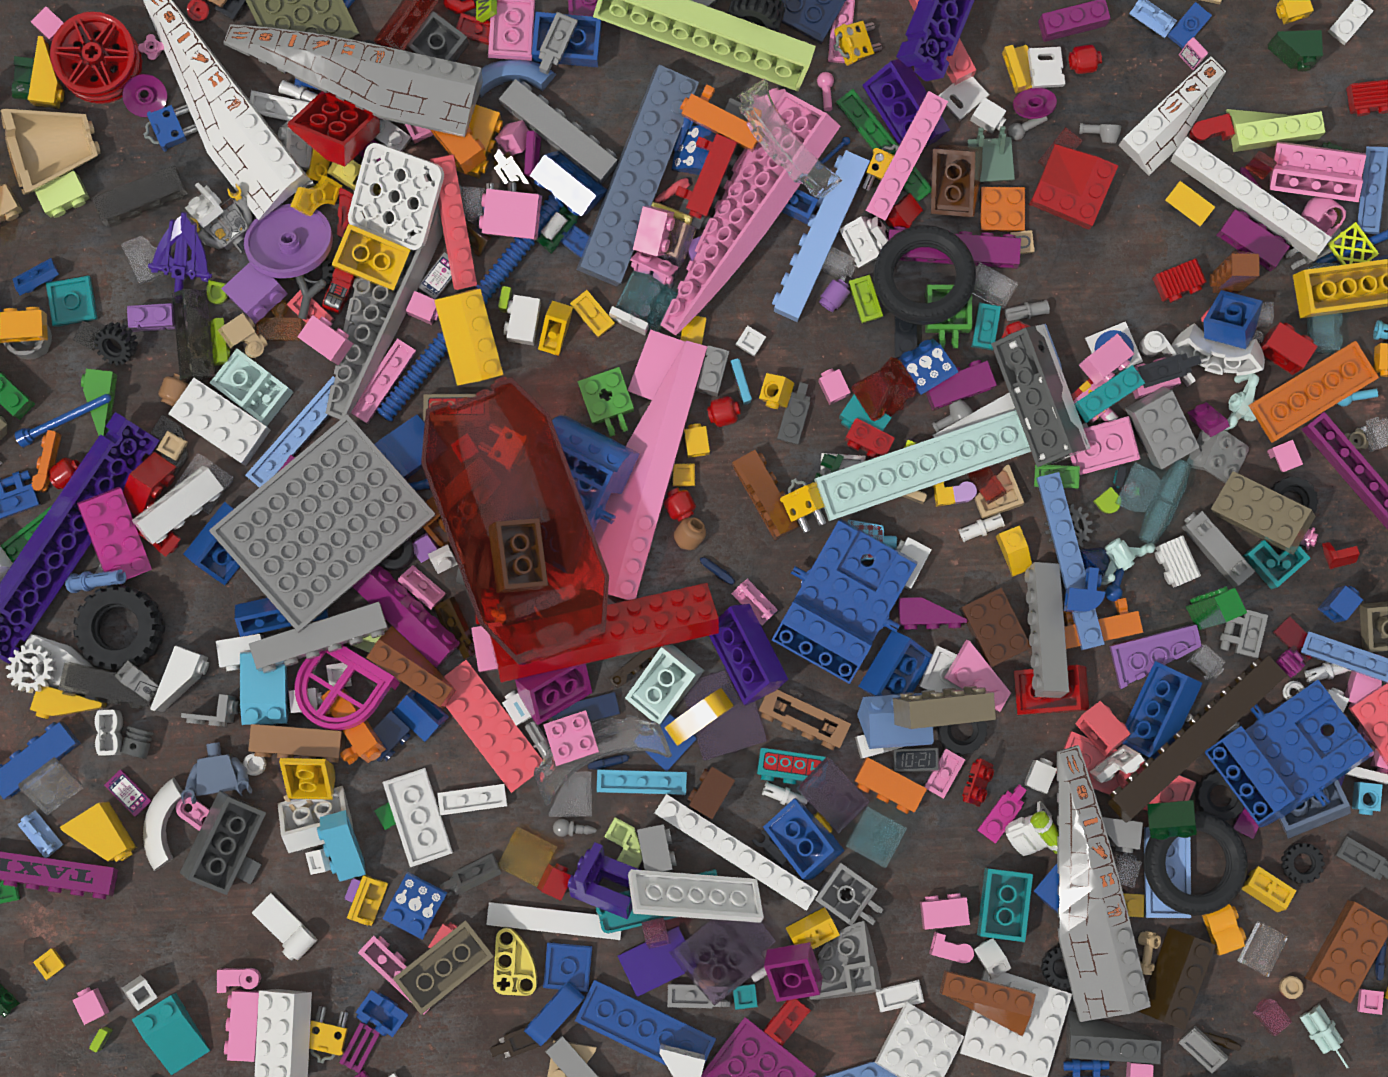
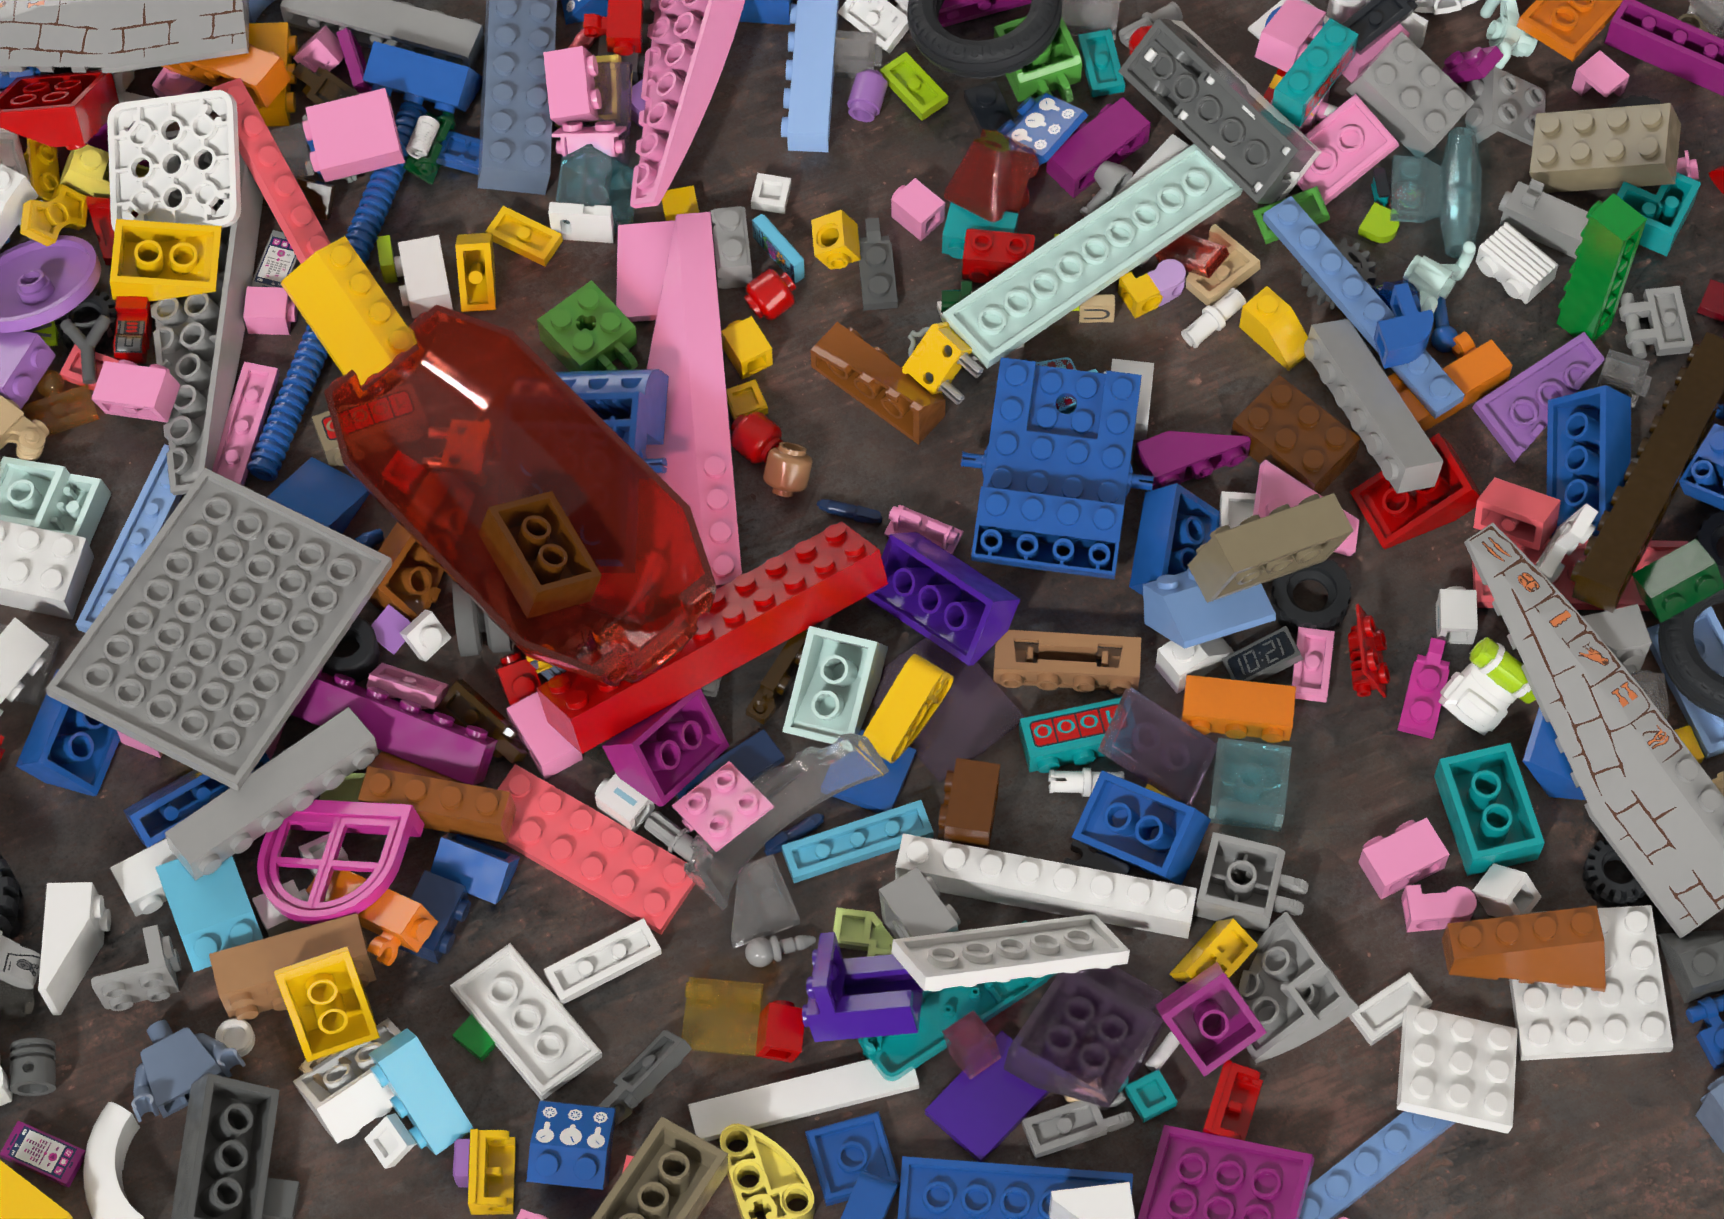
camera: 15 degrees left, 20 degrees down
bright pink plate [176,797,210,831] -> none

